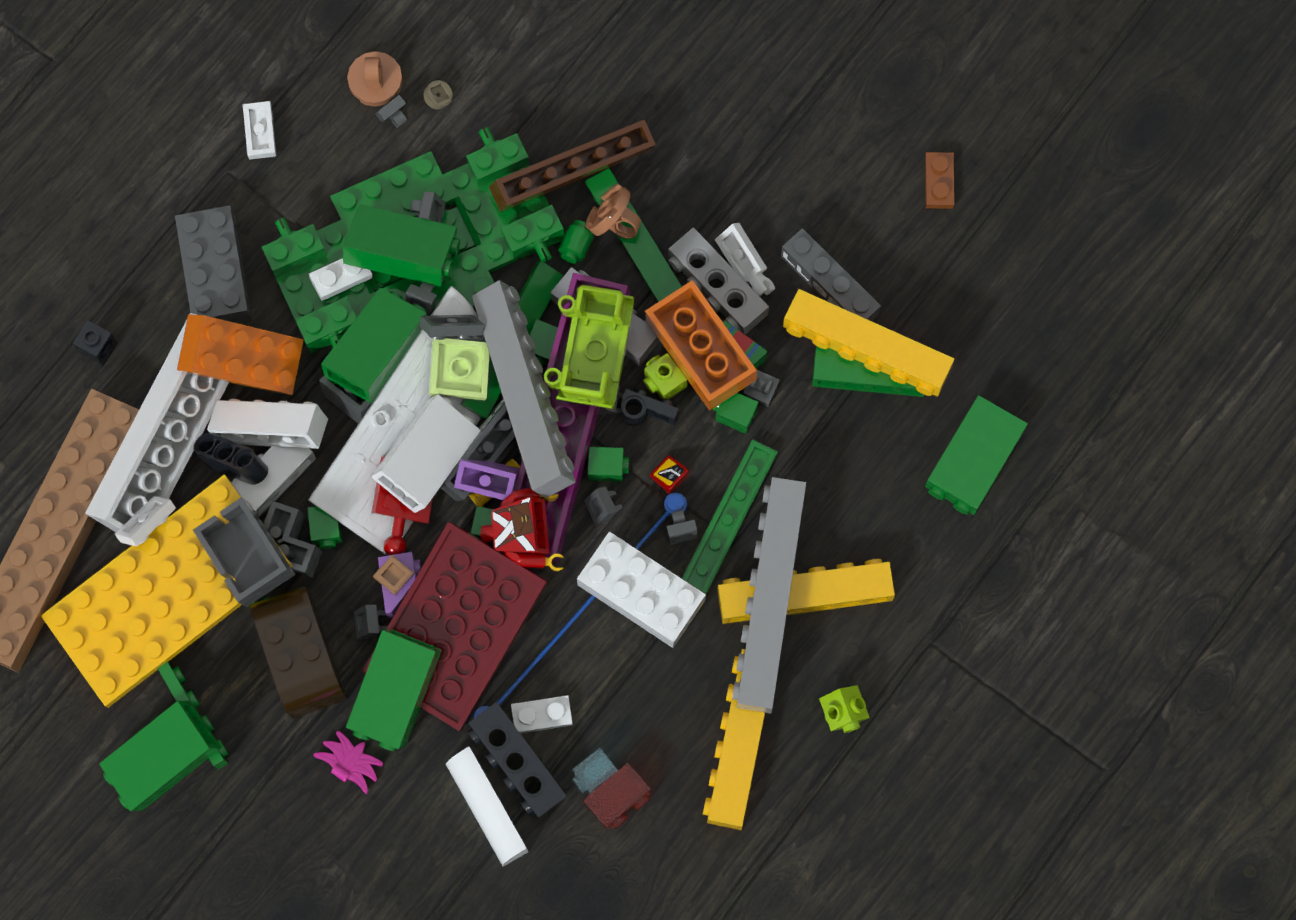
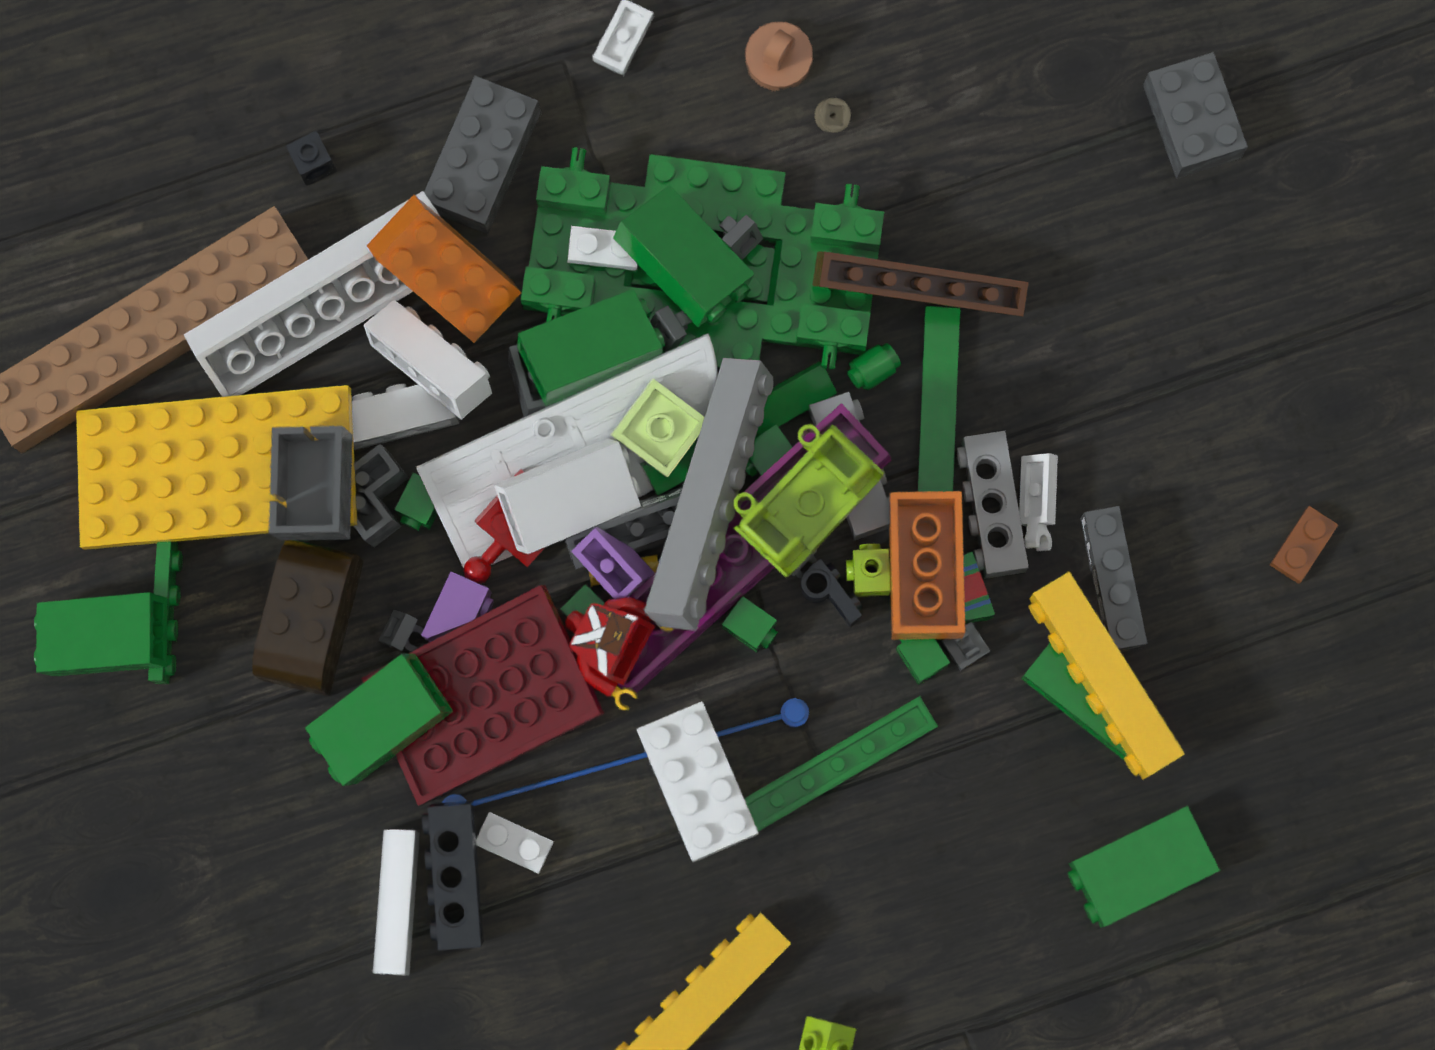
camera: 35 degrees right, 5 degrees up
white plate [115,496,176,547] -> none
black beam [193,433,269,485] -> none
dark pink piece [314,731,383,794] -> none
medium nougat tile [373,555,414,596] -> none
dark grey tile [375,95,407,128] -> none
dark grey plate [419,315,484,340] -> none
clear light blue brick [572,748,619,796] -> none
clear red brick [583,763,651,831] -> none
dark grey tile [584,486,622,526] -> none
nougat tile [586,184,641,239] -> none
slope [649,455,689,494] -> none
dark grey tile [667,510,698,545] -> none
yellow brick [718,559,895,624] -> none
light grey brick [732,477,806,713] -> none

